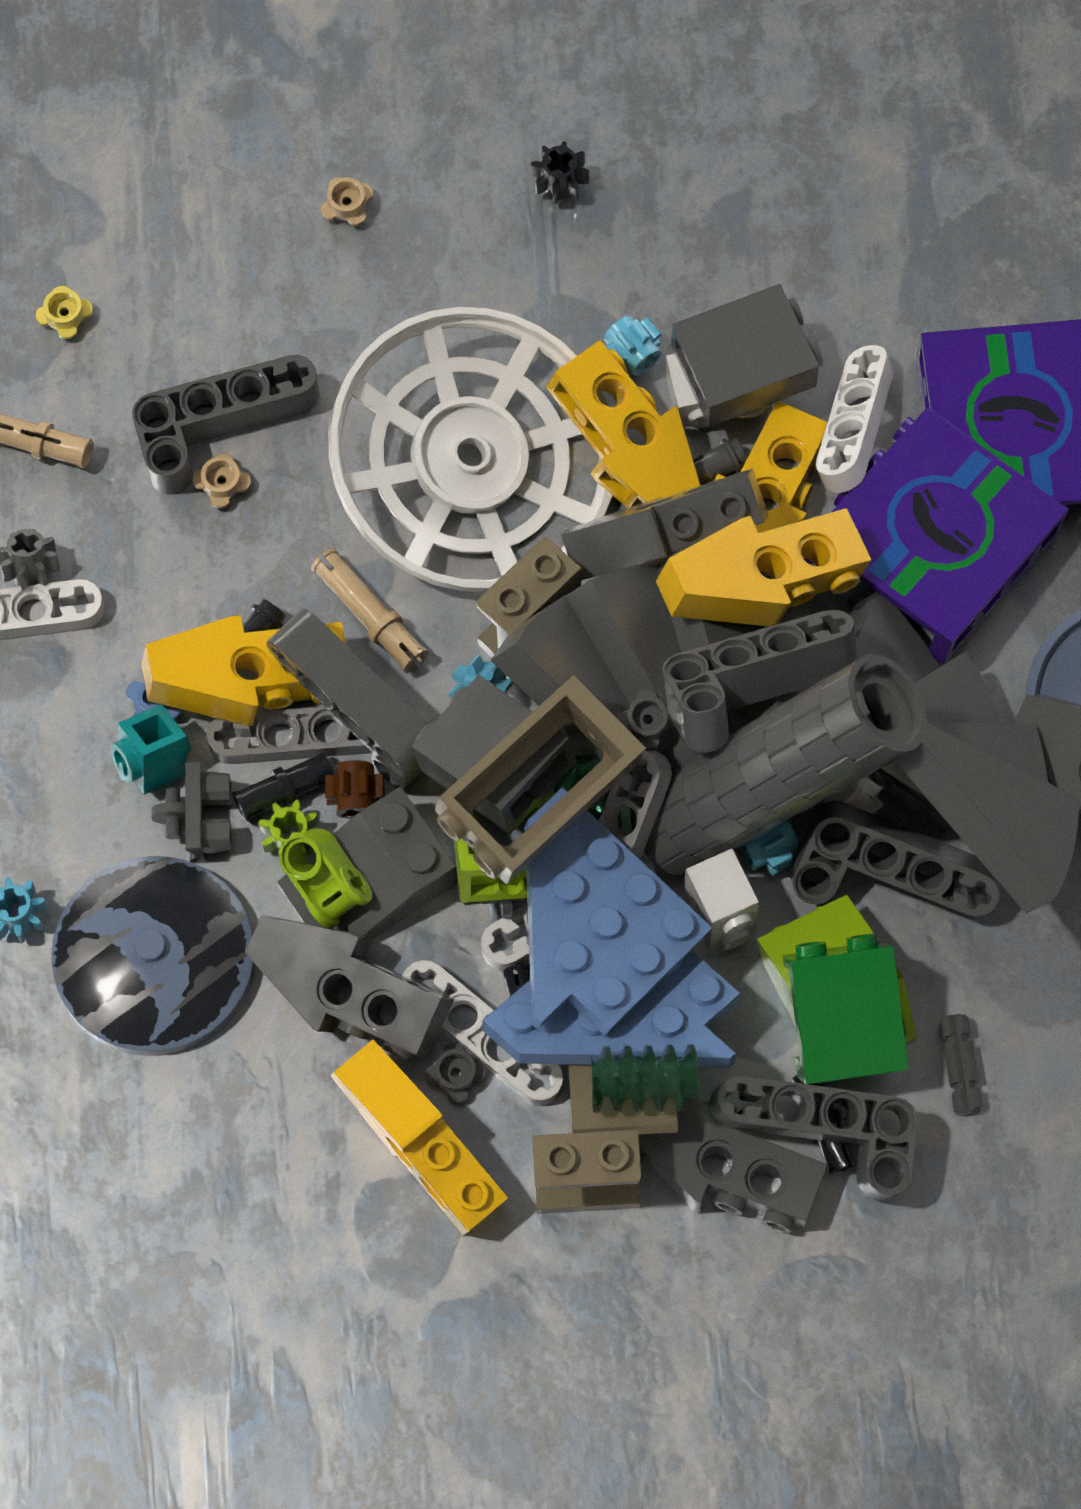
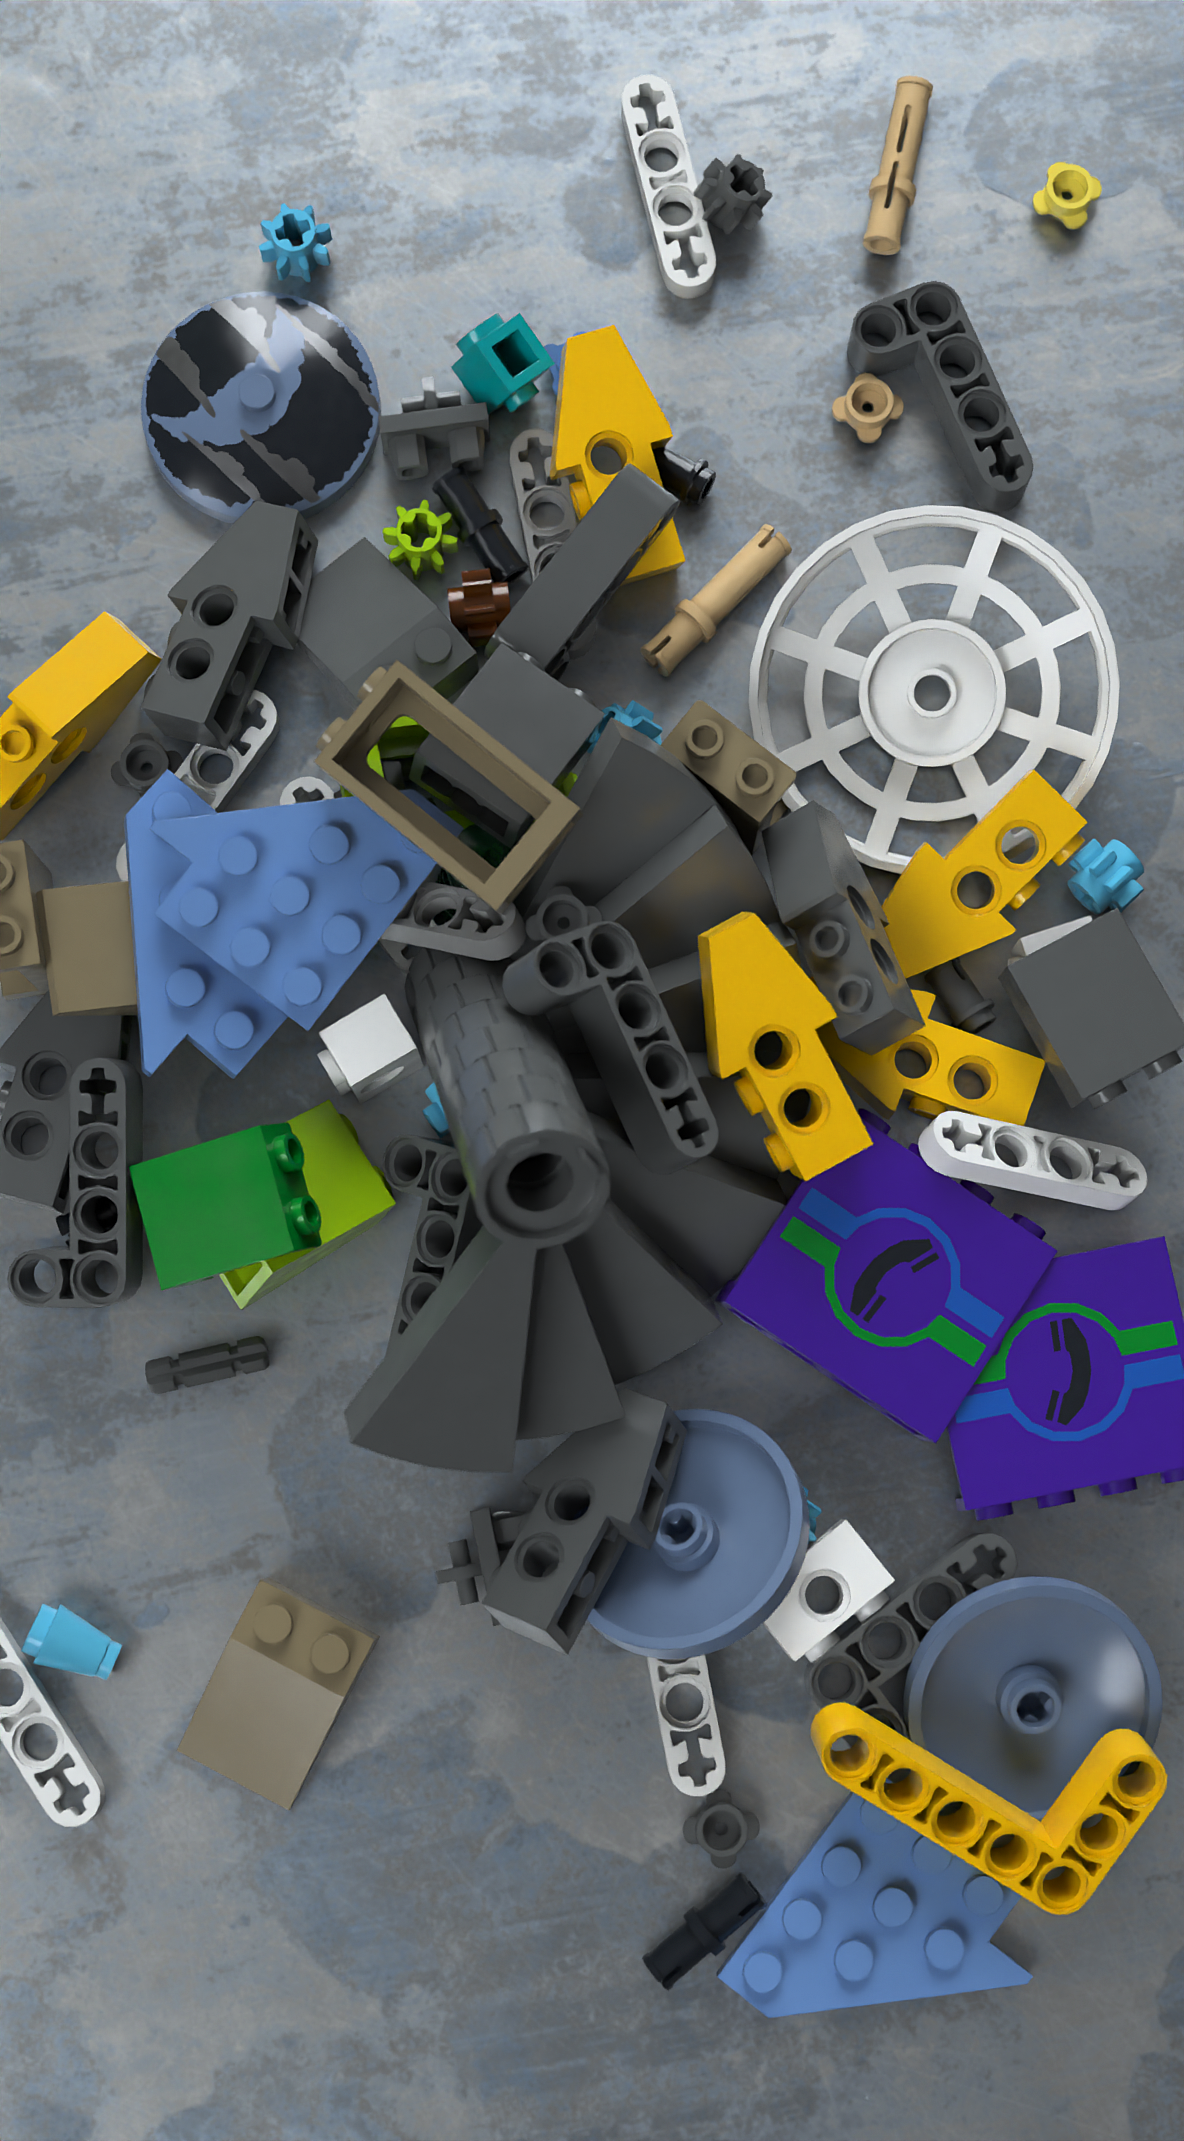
camera: 80 degrees right, 10 degrees up
lime piece [279,828,372,929] -> none
clear green piece [591,1044,699,1113] -> none

